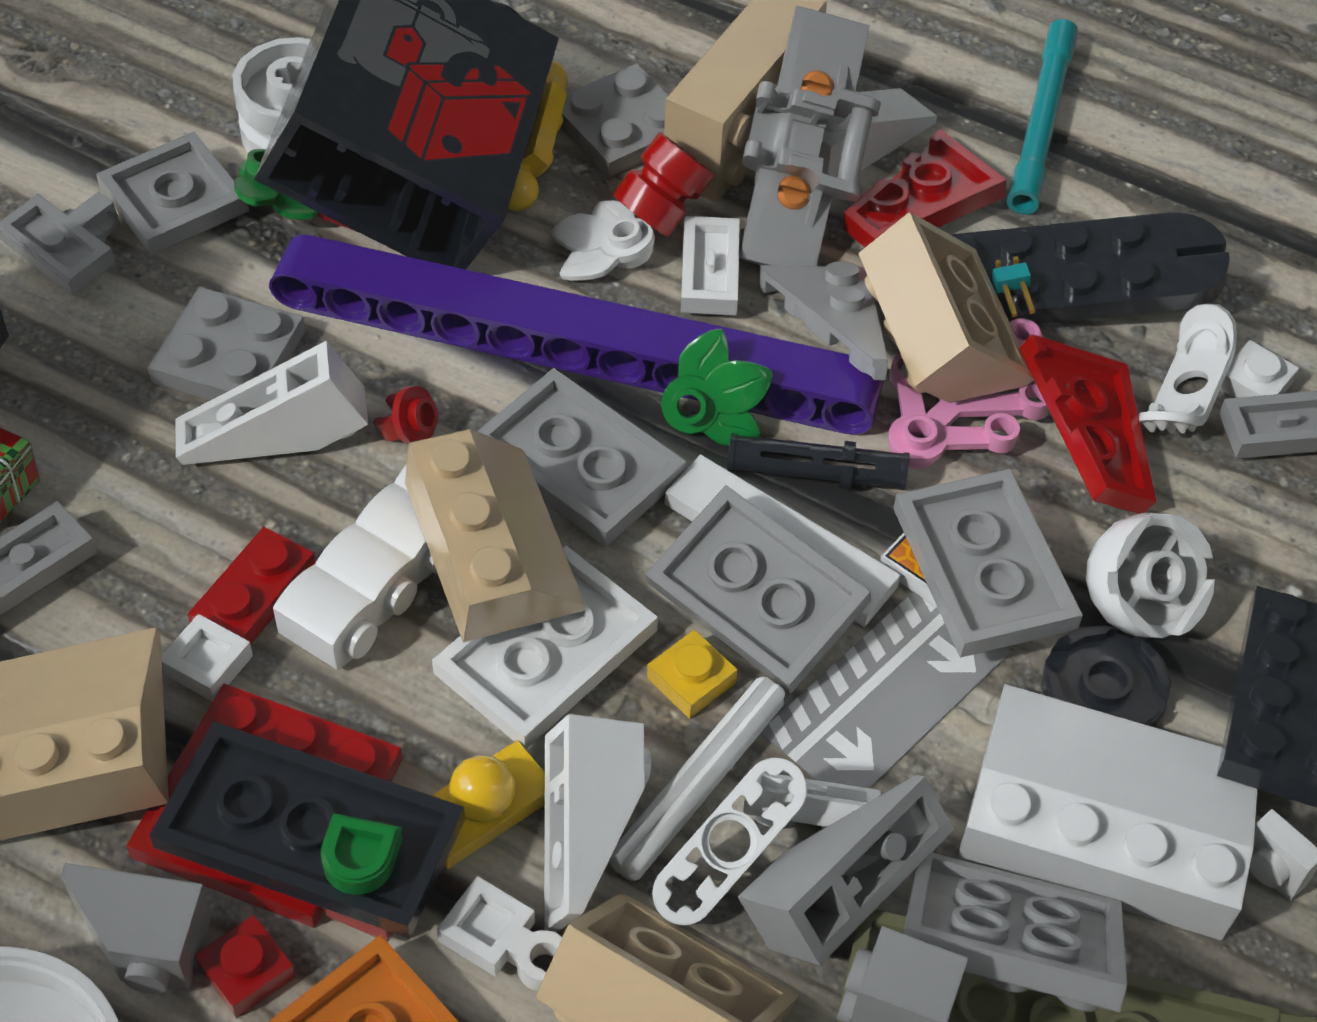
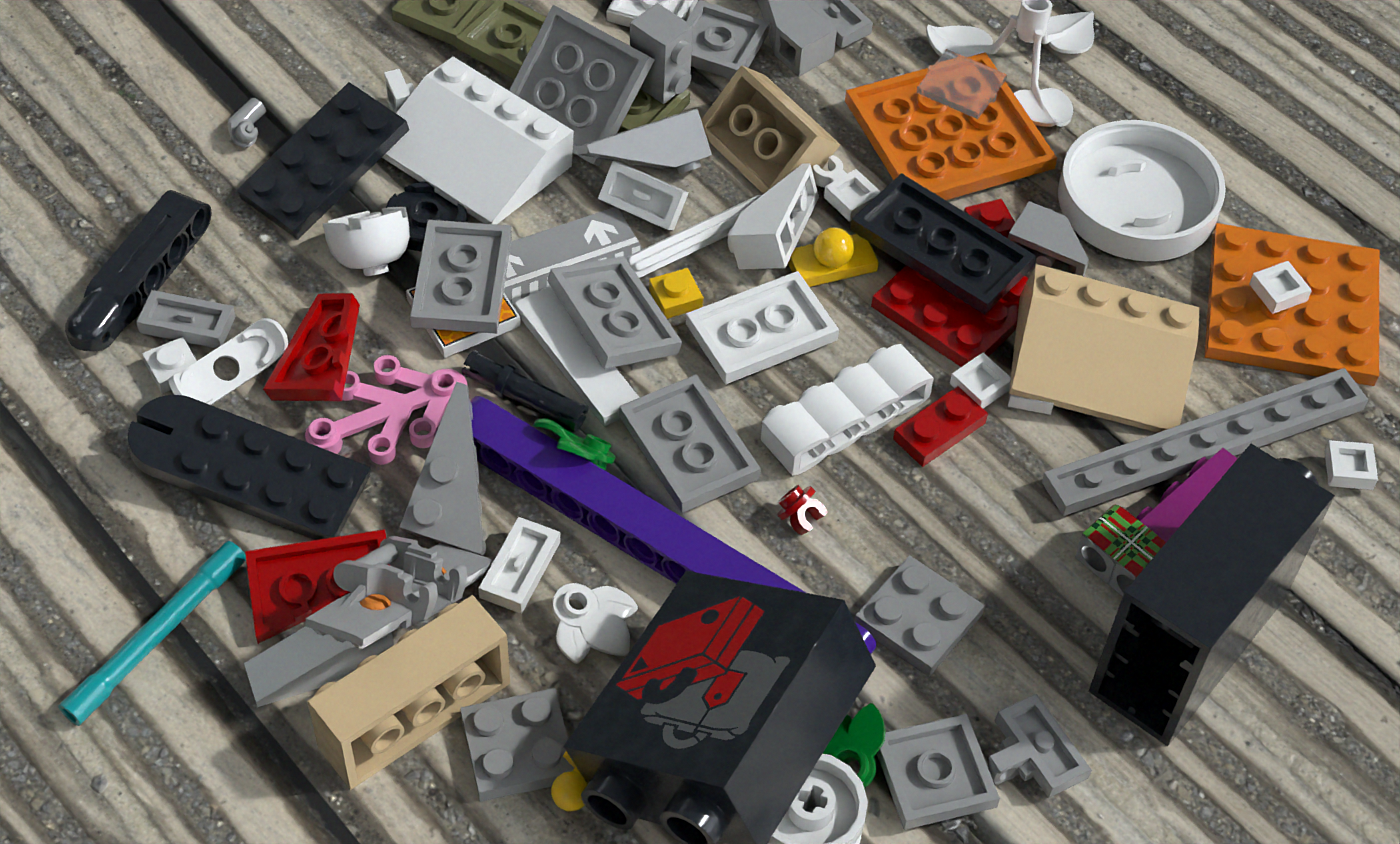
camera: 160 degrees left, 0 degrees up
white slope [175,341,369,465] -> none
green tile [321,813,403,895] -> none
tan slope [405,429,585,643] -> none
red wheel [613,132,716,237] -> none
white beam [653,758,807,925] -> none
tan slope [858,212,1034,403] -> none
teal piece [992,256,1035,317] -> none

